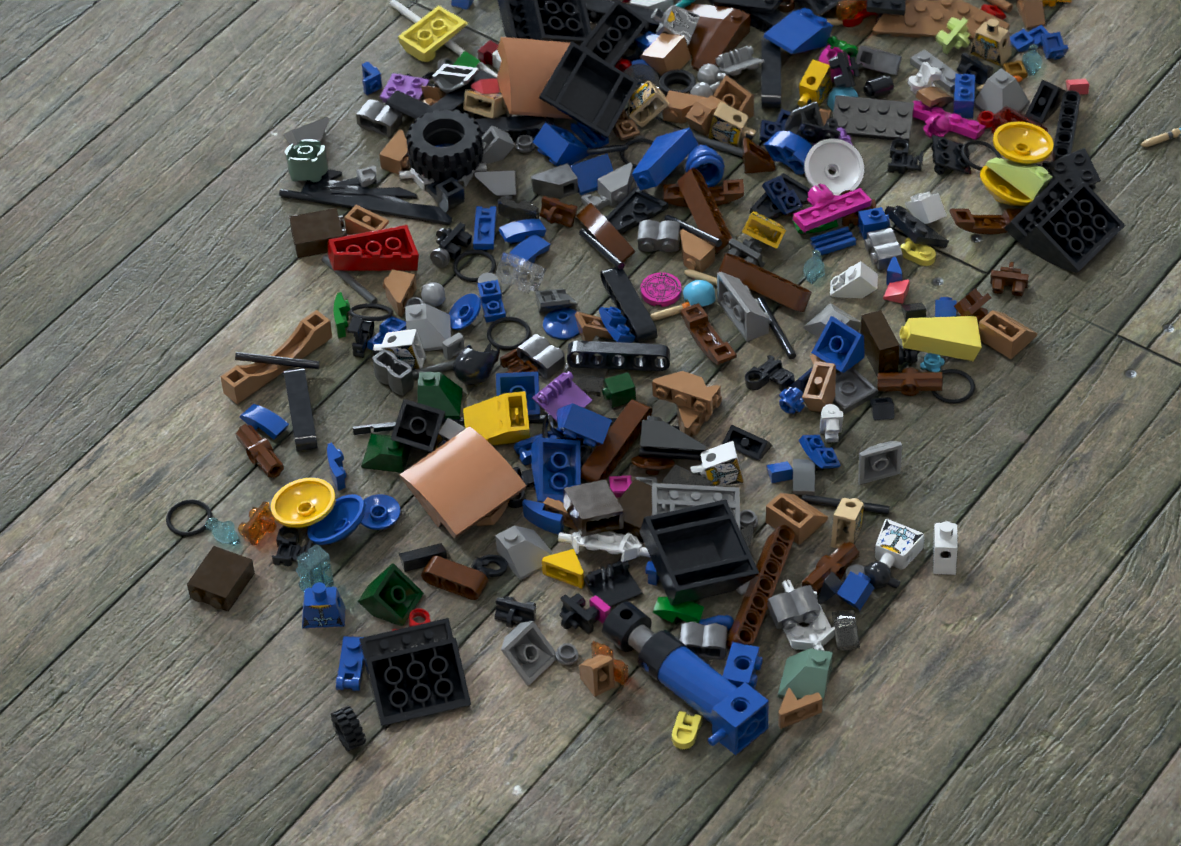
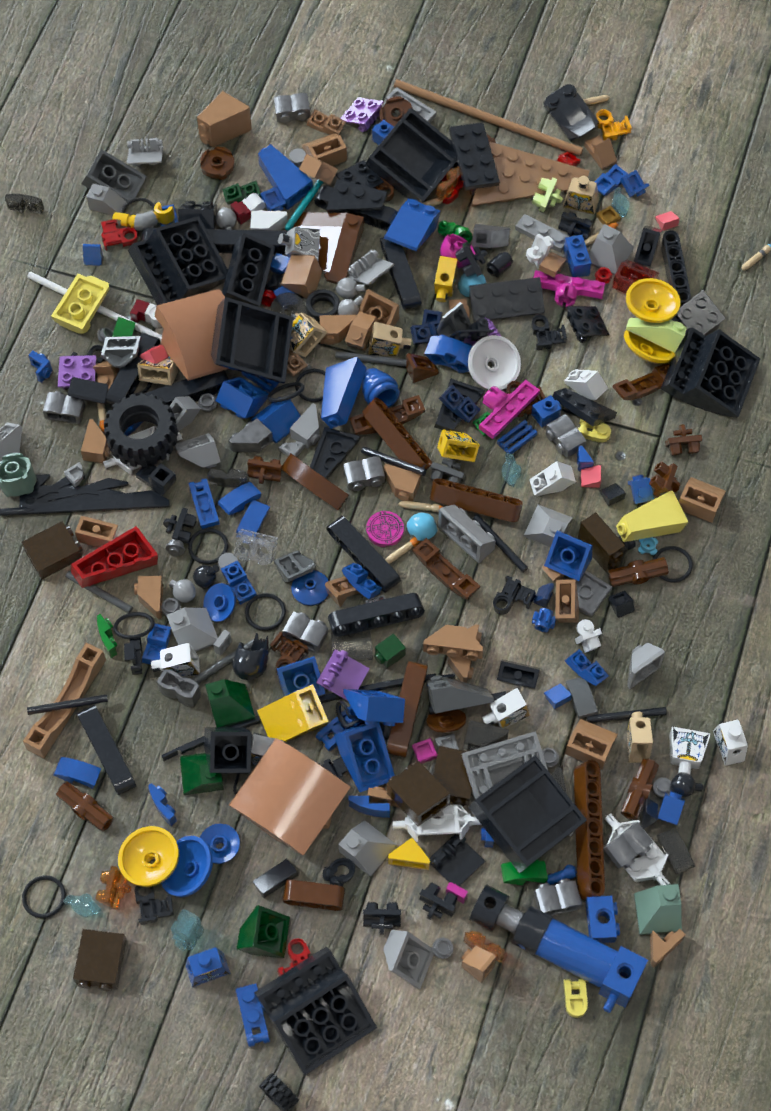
camera: 20 degrees left, 15 degrees up
black bar [579,228,625,270] -> none
black tyre [961,140,1001,171] -> none
none -> black piece [193,565,220,588]

